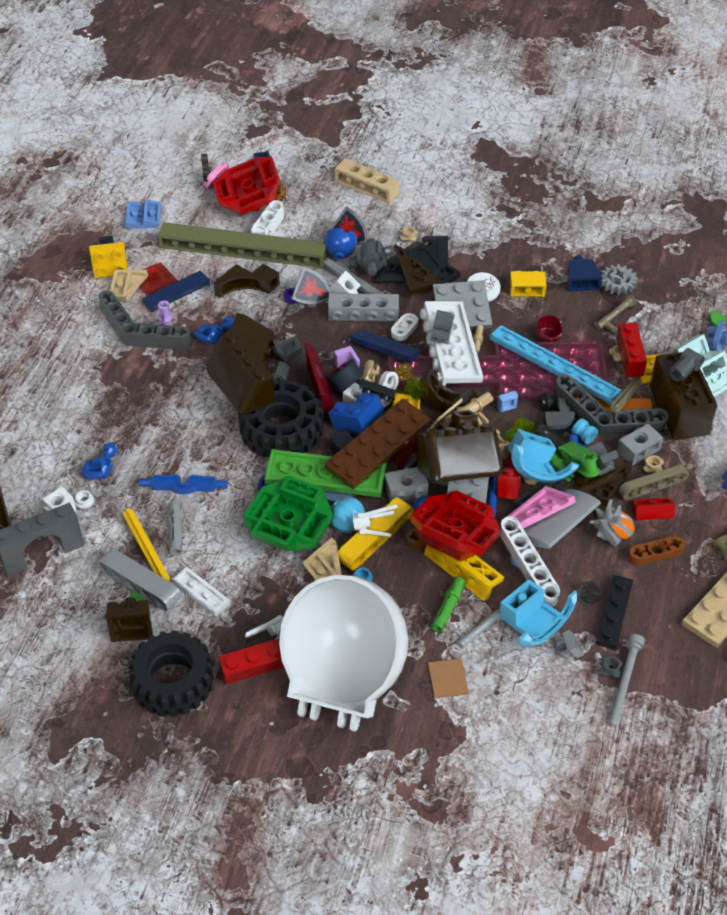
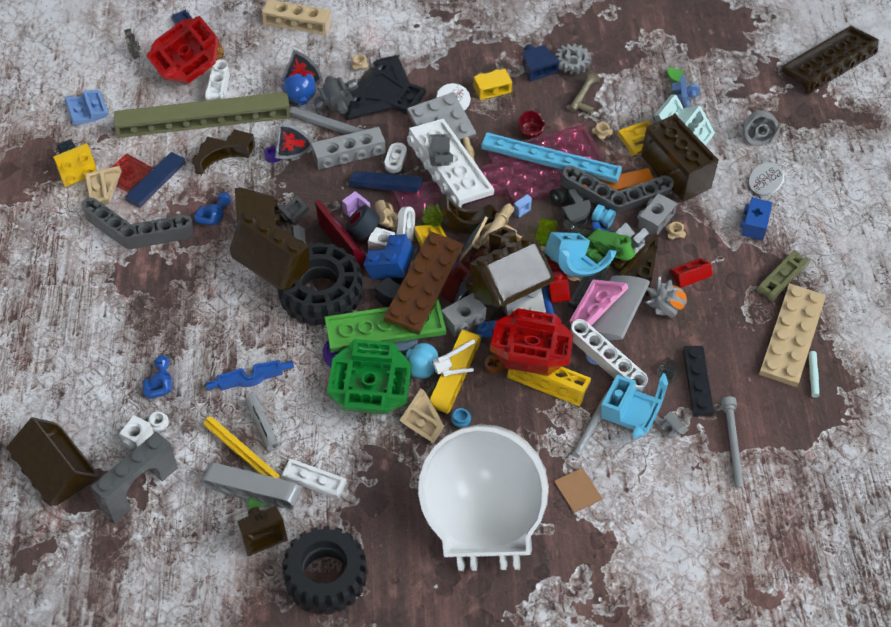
camera: 20 degrees left, 5 degrees up
lavender pin [158,301,173,325] -> none
bright pink tile [203,162,230,190] -> none
red brick [219,638,284,685] -> none
white plant [245,615,284,639] -> none
white brick [329,271,360,294] -> none
black plate [359,378,397,402] -> none
dark brown wing [394,244,442,295] -> none
clear yellow tile [394,364,413,380] -> none
bright green pin [430,576,466,633] -> none
dark grey plate [600,656,622,678] -> none
dark tan axle [610,378,641,413] -> none
red brick [616,322,647,377] -> none
dark tan beam [618,464,689,500] -> none
dark orange beam [628,536,685,566] -> none
dark grey piece [669,348,705,382] -> none

